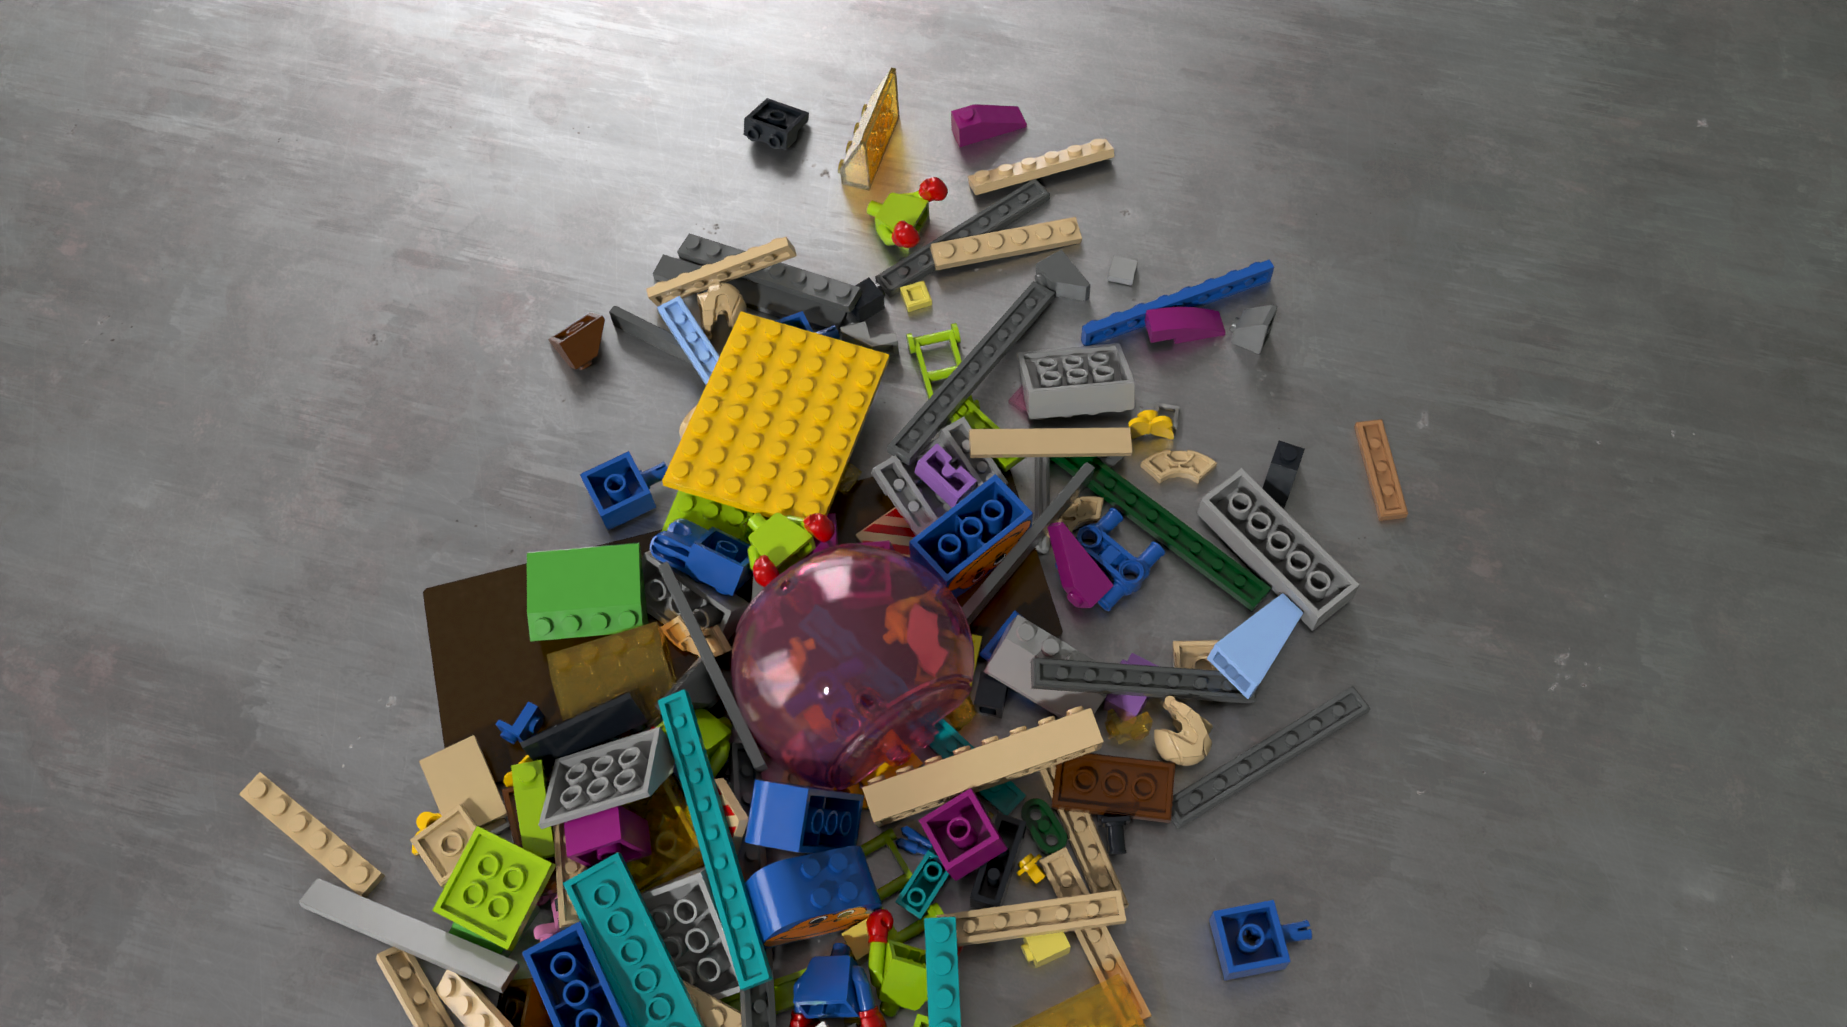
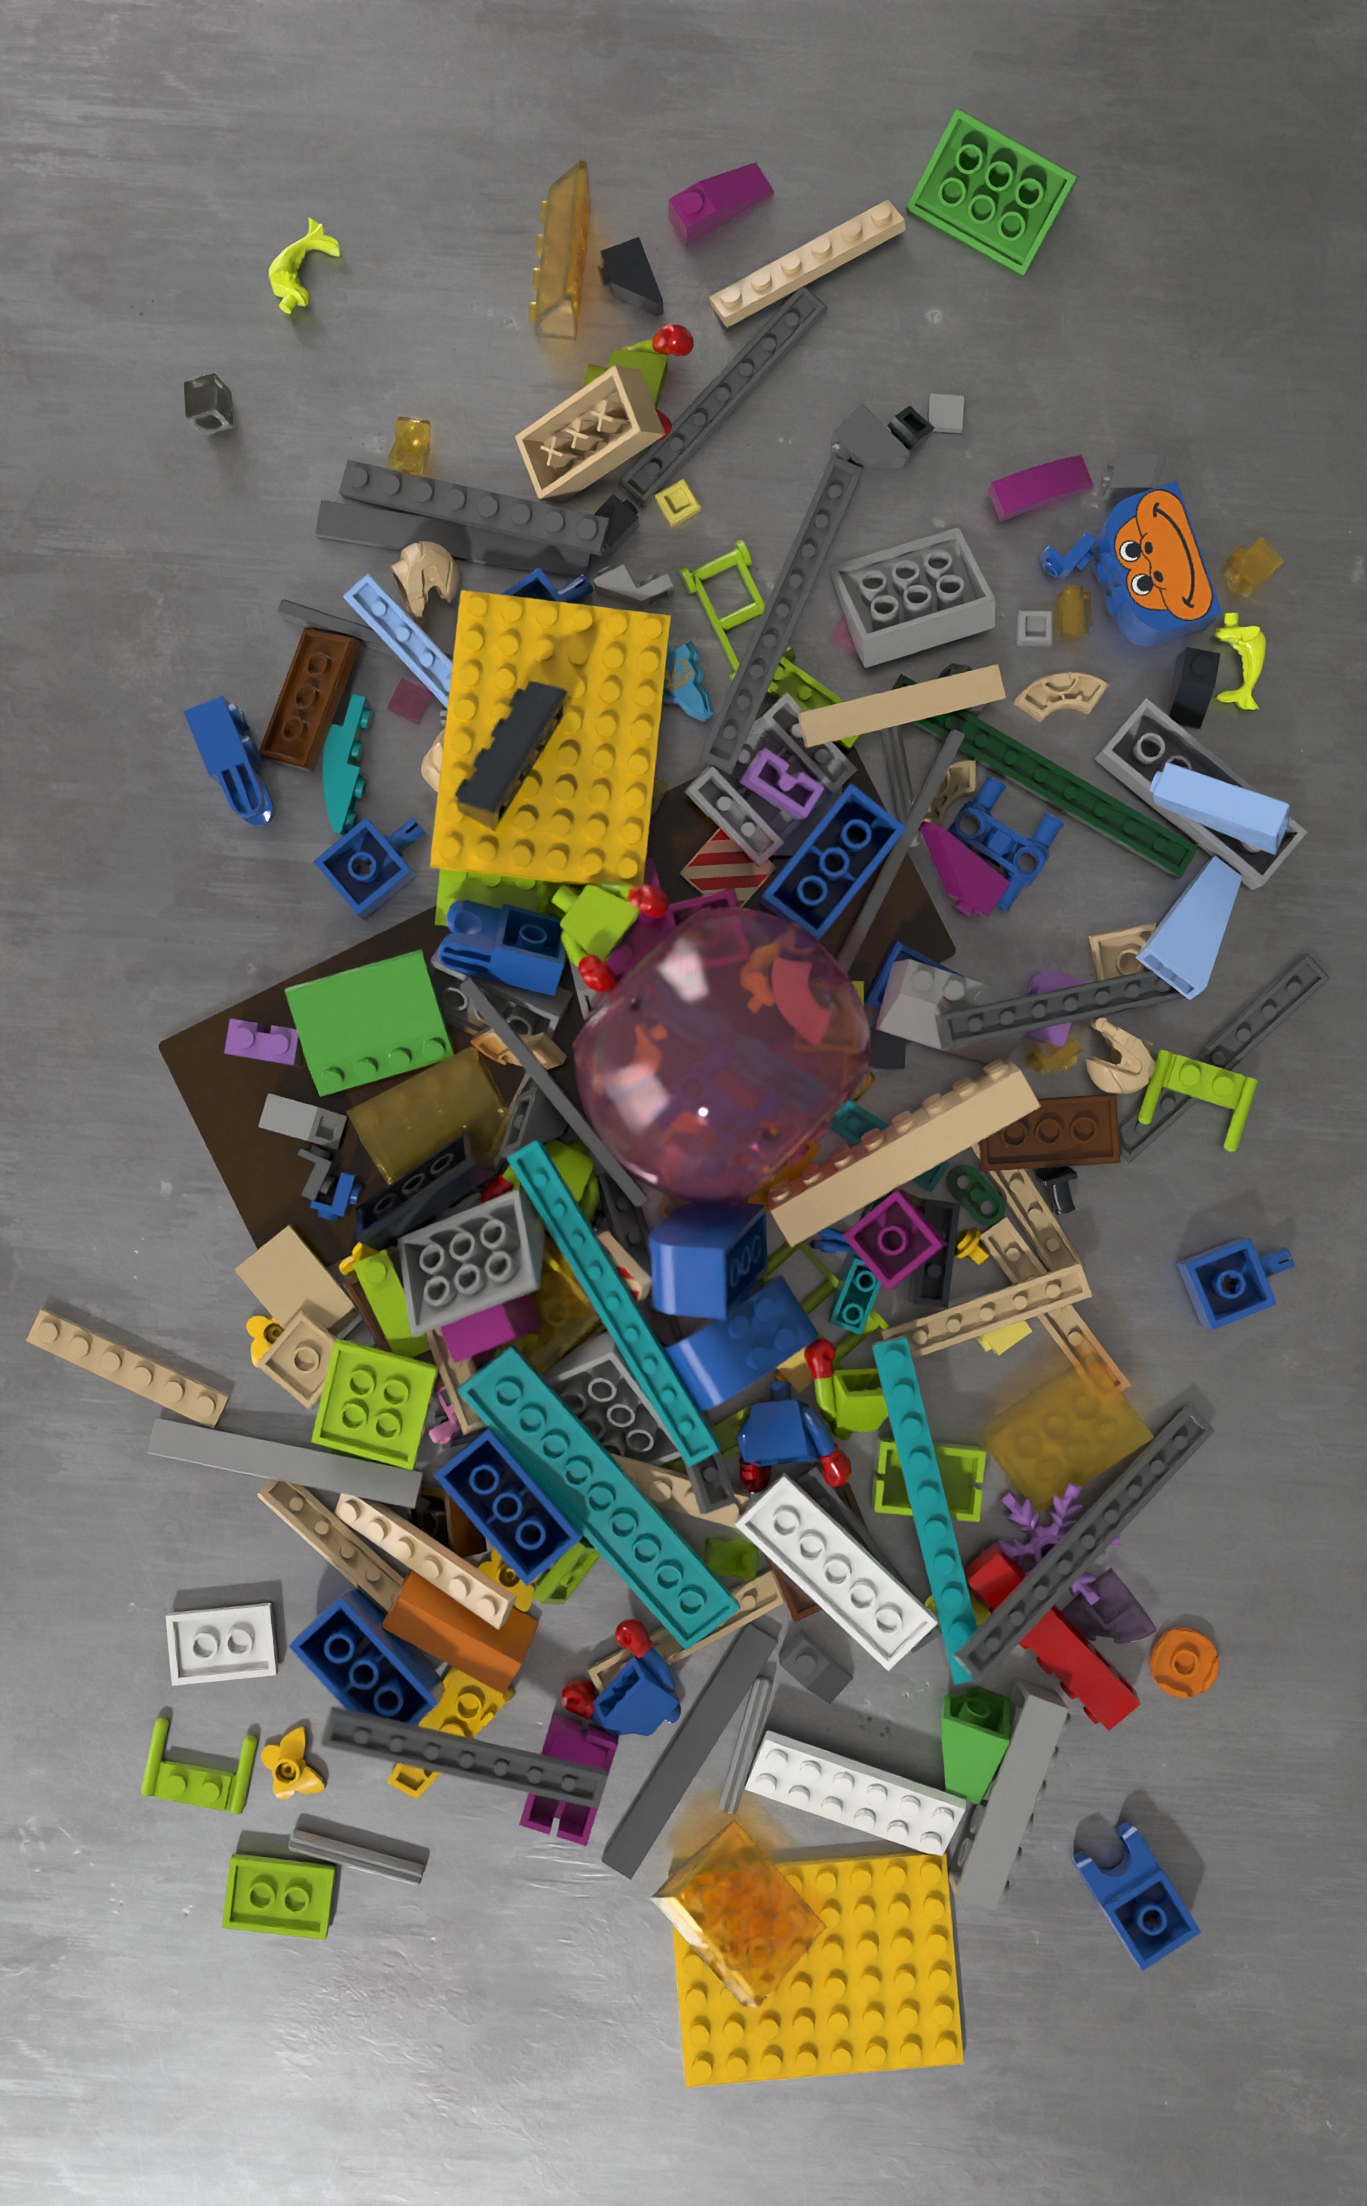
camera: 20 degrees left, 25 degrees up
reddish brown slope [548,312,605,370] -> none
tan plate [646,237,797,307] -> none
black plate [743,98,809,150] -> none
tan plate [930,217,1082,270] -> none
blue plate [1081,259,1274,346] -> none
yellow animal [1128,410,1174,440] -> none
medium nougat tile [1354,419,1408,521] -> none
none -> blue brick [183,695,275,826]
none -> clear smoke brick [184,373,233,436]
none -> medium lavender brick [224,1019,303,1066]
none -> light grey slope [258,1093,347,1149]
none -> reddish brown tile [259,627,361,773]
none -> neon yellow animal [269,217,341,314]
none -> dark grey bracket [297,1145,337,1201]
none -> teal slope [323,693,373,838]
none -> clear pink tile [386,678,434,726]
none -> clear yellow bracket [389,416,431,473]
none -> black slope [454,681,568,832]
none -> tan brick [515,365,665,502]
none -> black slope [597,237,663,316]
none -> dark azure rock [662,641,714,722]
none -> black tile [887,405,935,450]
none -> bright green slope [906,108,1080,276]
none -> blue bracket [1039,532,1097,581]
none -> clear yellow brick [1056,585,1092,639]
none -> brick [1093,481,1222,647]
none -> lime plate [1138,1049,1258,1152]
none -> light blue slope [1150,763,1290,855]
none -> neon yellow animal [1213,613,1266,711]
none -> clear yellow brick [1223,536,1285,598]

